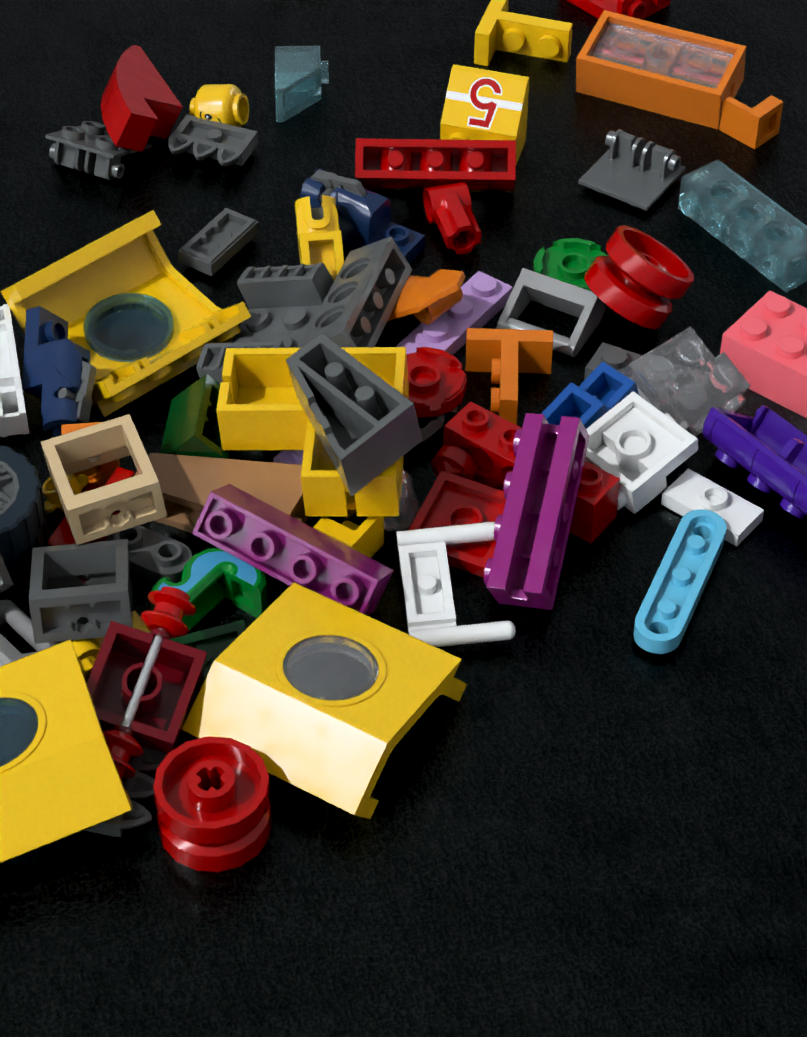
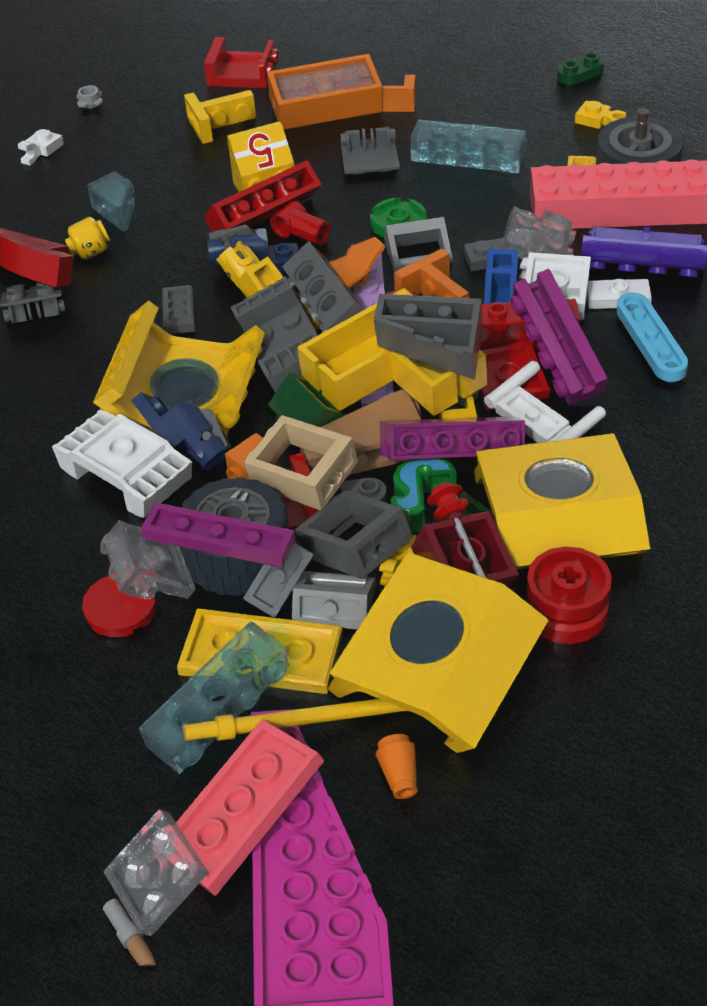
camera: 35 degrees left, 0 degrees up
dark grey plate [168,114,258,167] -> none
red wheel [584,225,694,330] -> none

